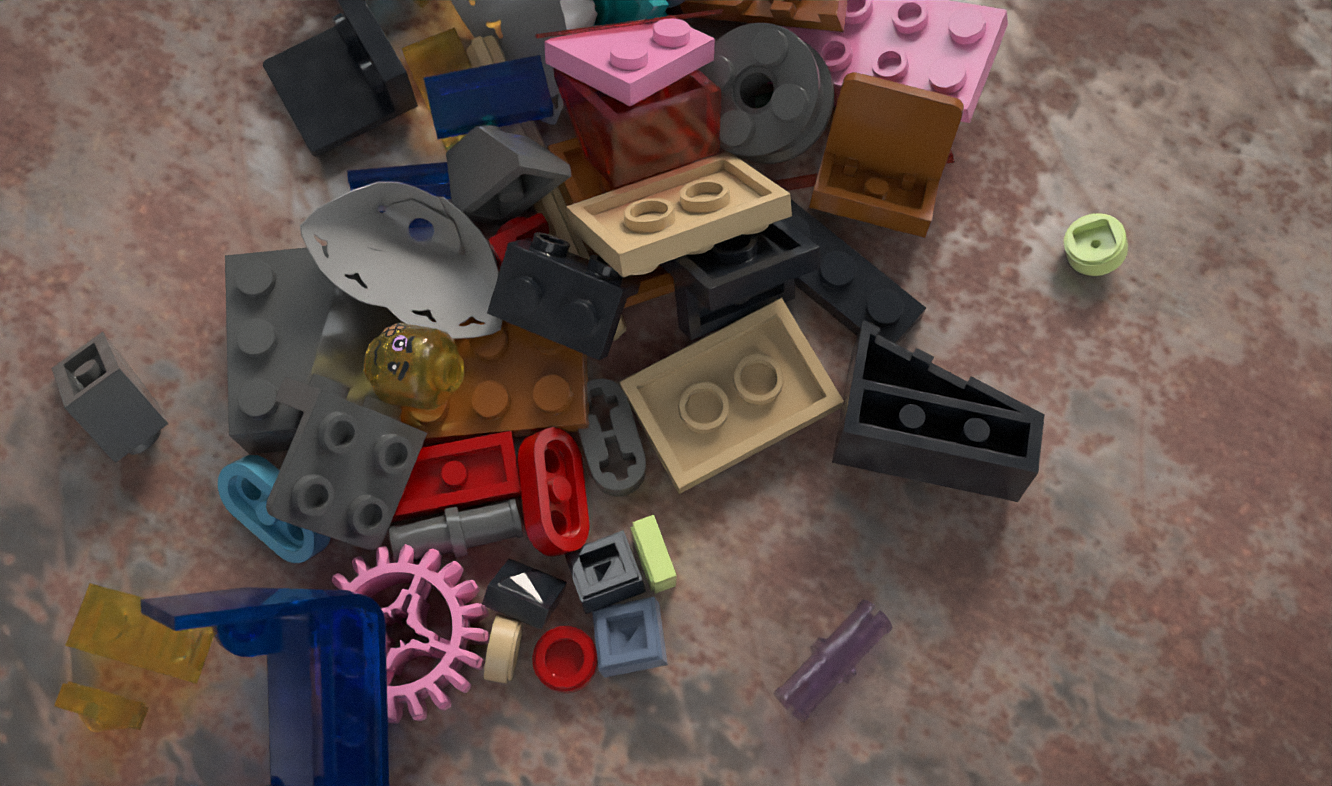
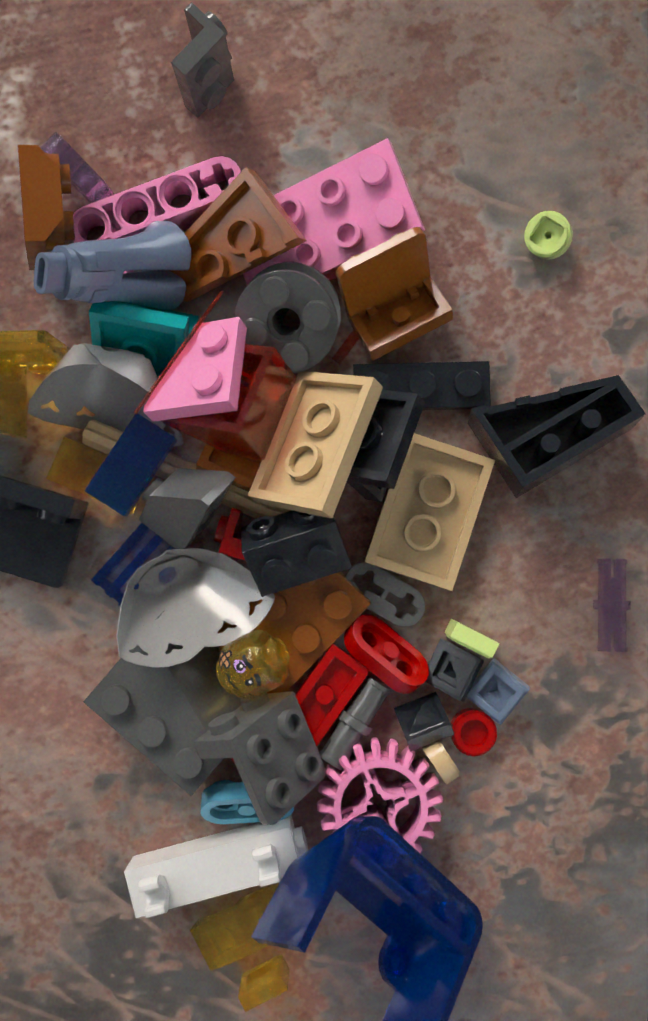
camera: 45 degrees left, 15 degrees up
dark grey slope [51,332,168,463] -> none
none -> white brick [124,815,309,918]

